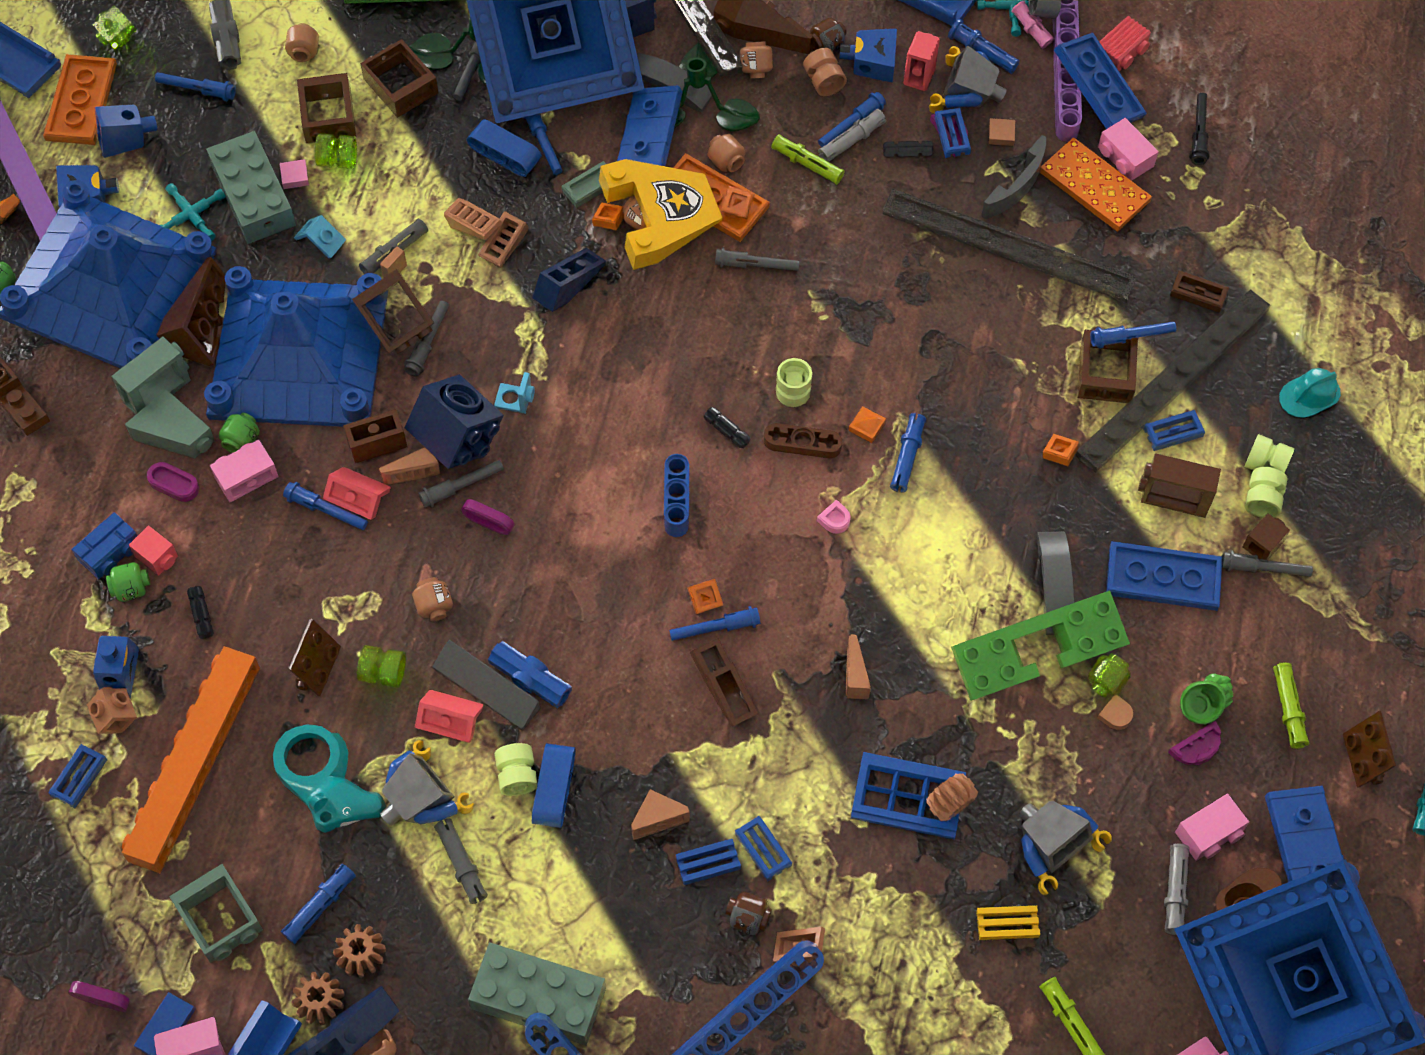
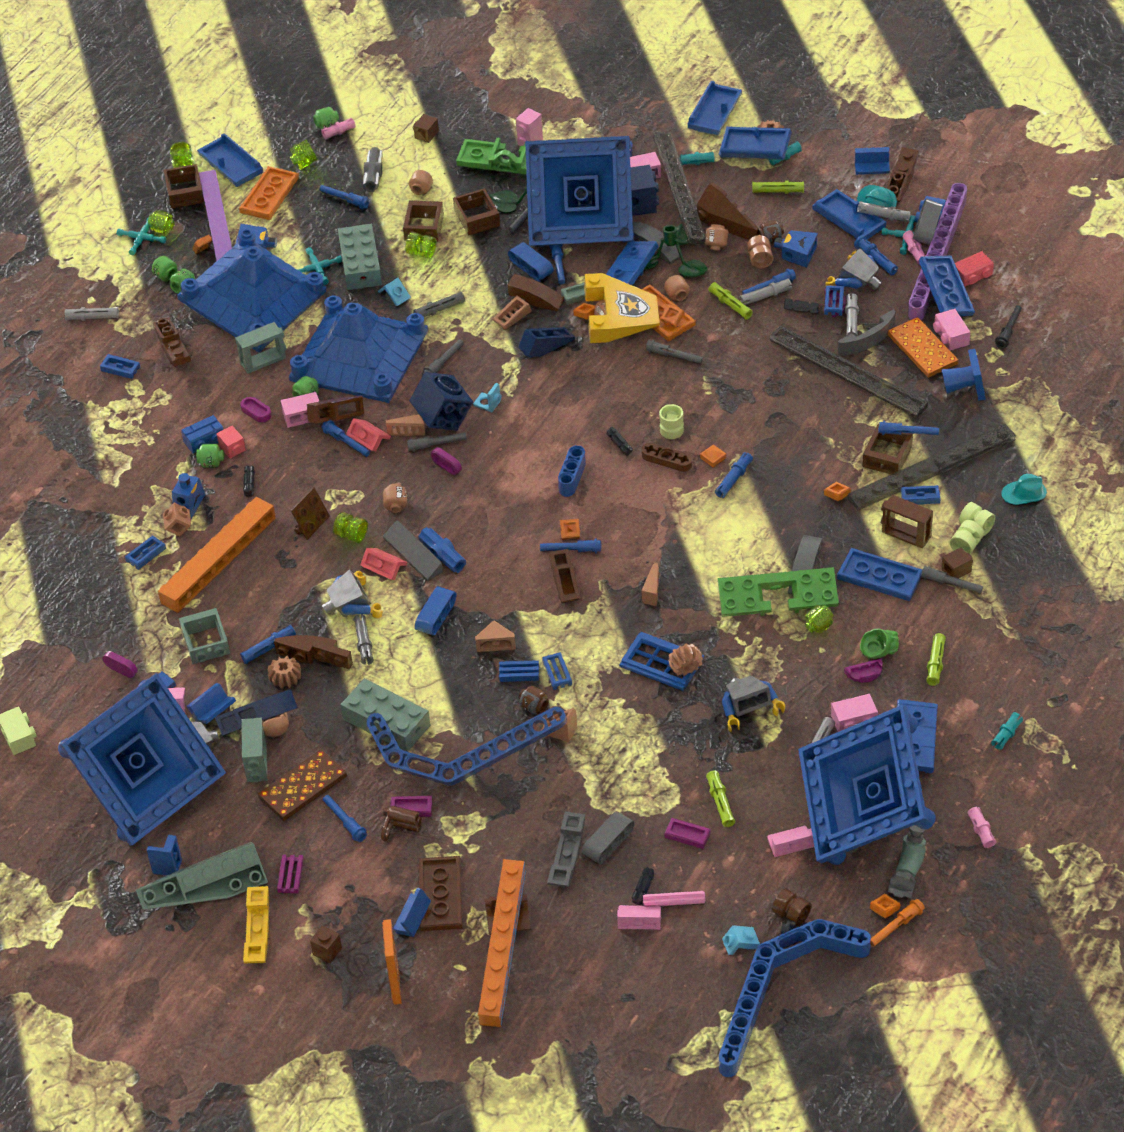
camera: 20 degrees right, 15 degrees down
blue torso [95,105,157,158] -> none
sand green slope [125,389,215,458] -> none
reddish brown wedge [157,257,225,366] -> none
teal animal [273,724,386,833] -> none
bright pink tile [280,159,309,189] -> none
nougat gear [291,972,345,1025] -> none
reddish brown brick [343,409,407,464] -> none
reddish brown window [352,269,435,354] -> none
nougat tile [380,247,407,278] -> none
nougat slope [444,198,502,240] -> none
yellowish green wheel [494,743,538,796] -> none
bright pink tile [817,500,851,534] -> none
coral brick [903,31,940,91] -> none
yellow tile [976,906,1040,940] -> none
nougat tile [988,118,1015,146] -> none
nougat tile [1098,694,1133,730] -> none
reddish brown tile [1170,270,1229,313] -> none
reddish brown hinge [1343,711,1396,788] -> none
none -> reddish brown slope [274,635,353,670]
none -> reddish brown slope [307,396,364,423]
none -> reddish brown slope [508,274,564,312]
none -> light grey pin [845,294,859,337]
none -> blue plant [942,349,986,401]

